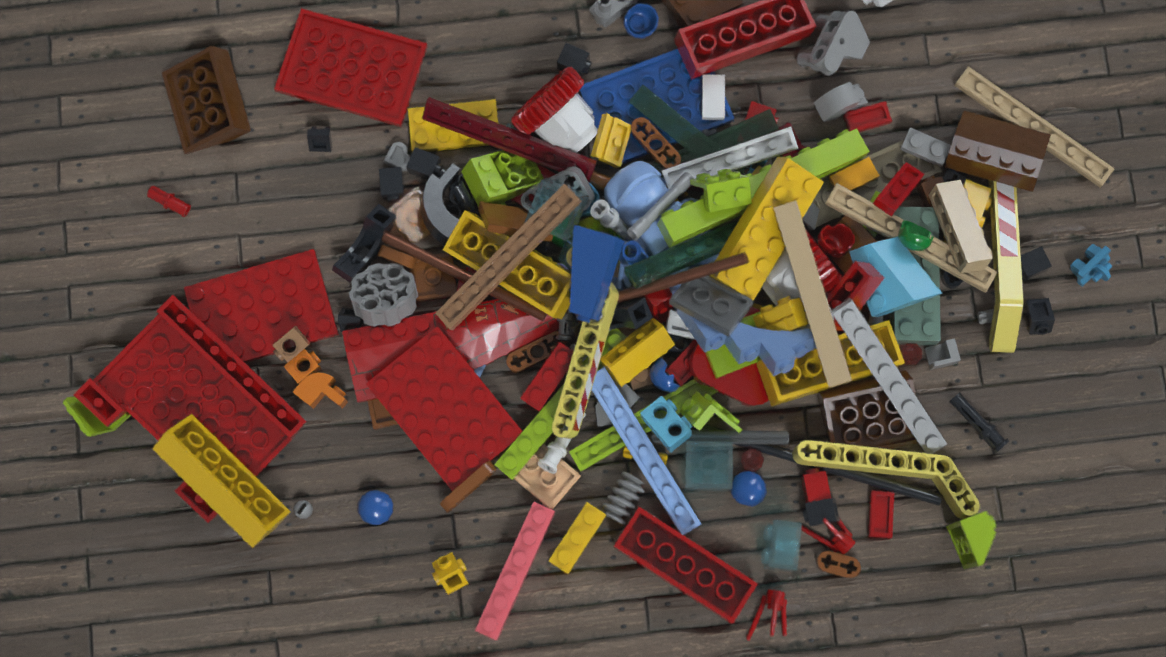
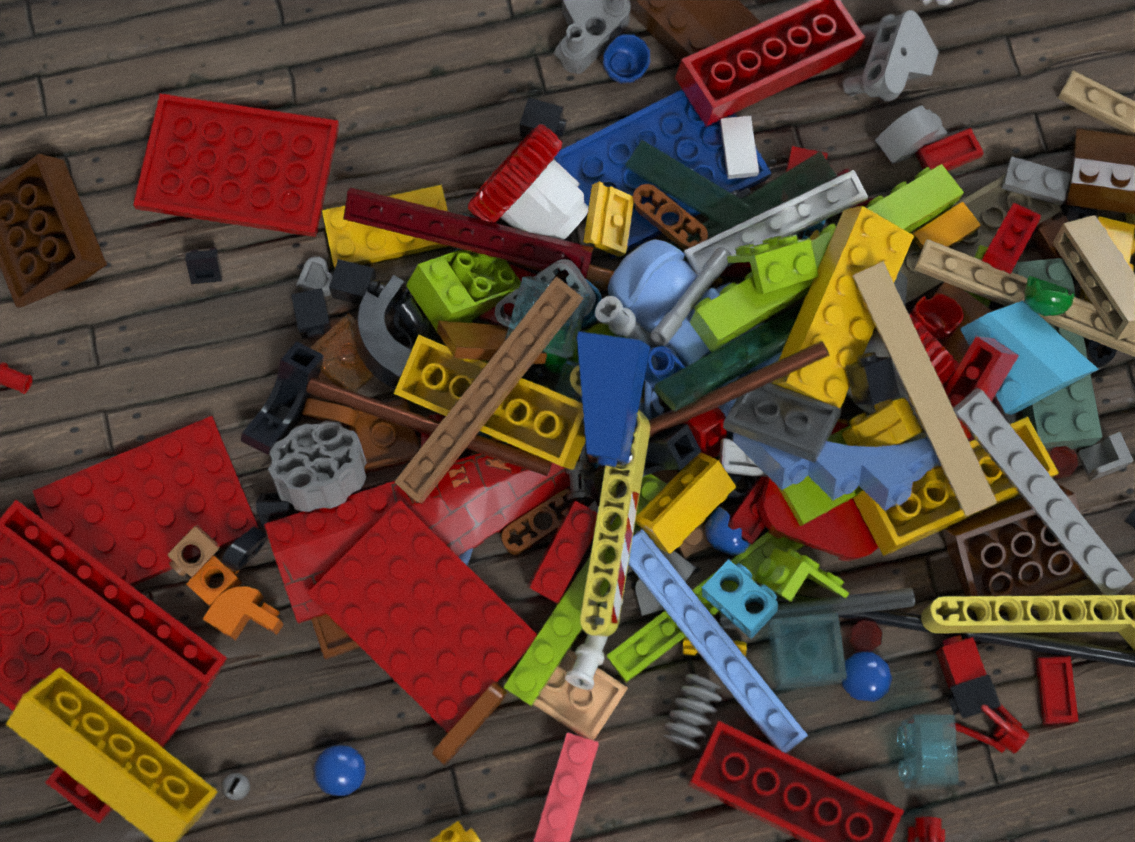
camera: 10 degrees left, 5 degrees down
yellow brick [549,502,606,575] -> none
dark orange beam [816,551,861,578] -> none
none -> black beam [221,526,268,572]
none -> black brick [845,352,900,405]

